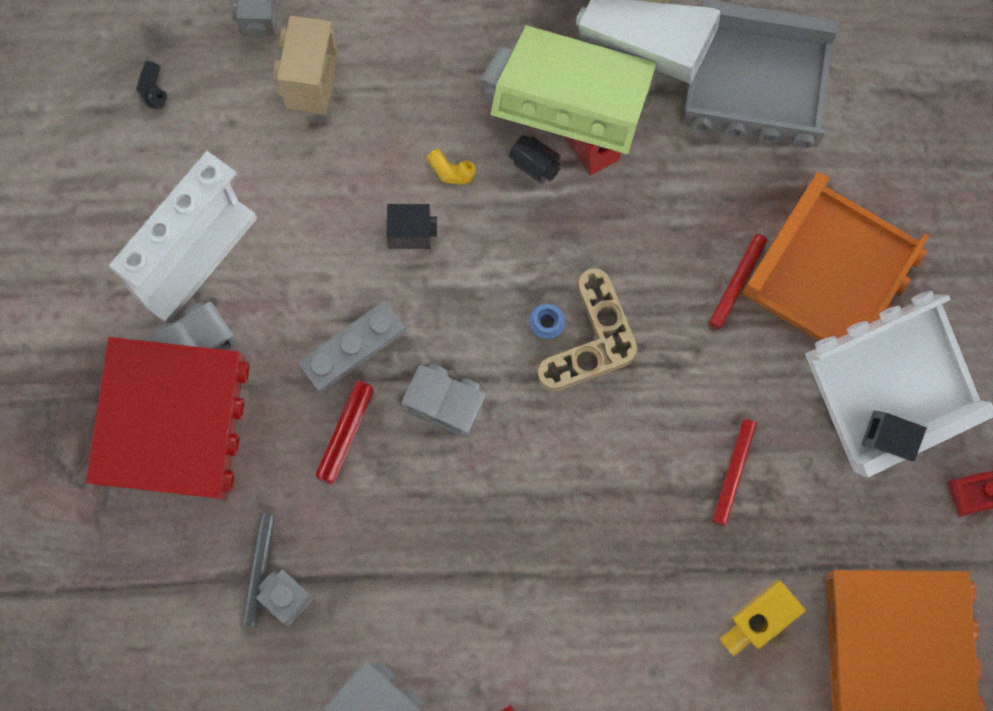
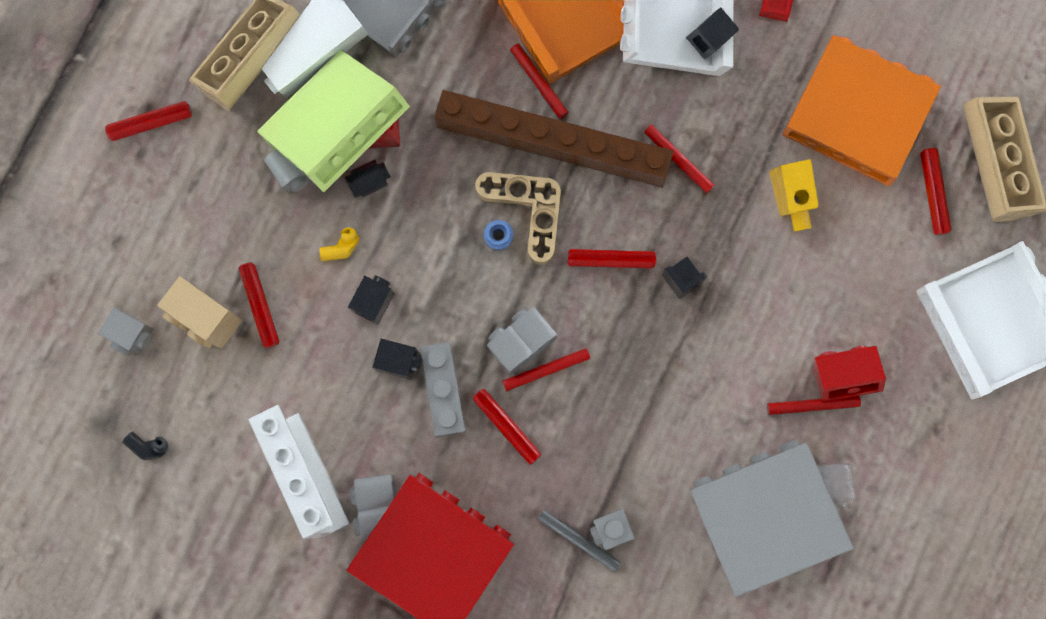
camera: 55 degrees left, 5 degrees up
none -> red axle [238,262,280,348]
none -> black brick [372,338,422,380]
none -> reddish brown brick [434,90,673,188]
none -> red bar [502,348,591,392]
none -> red axle [568,249,656,268]
none -> black panel [662,257,707,299]

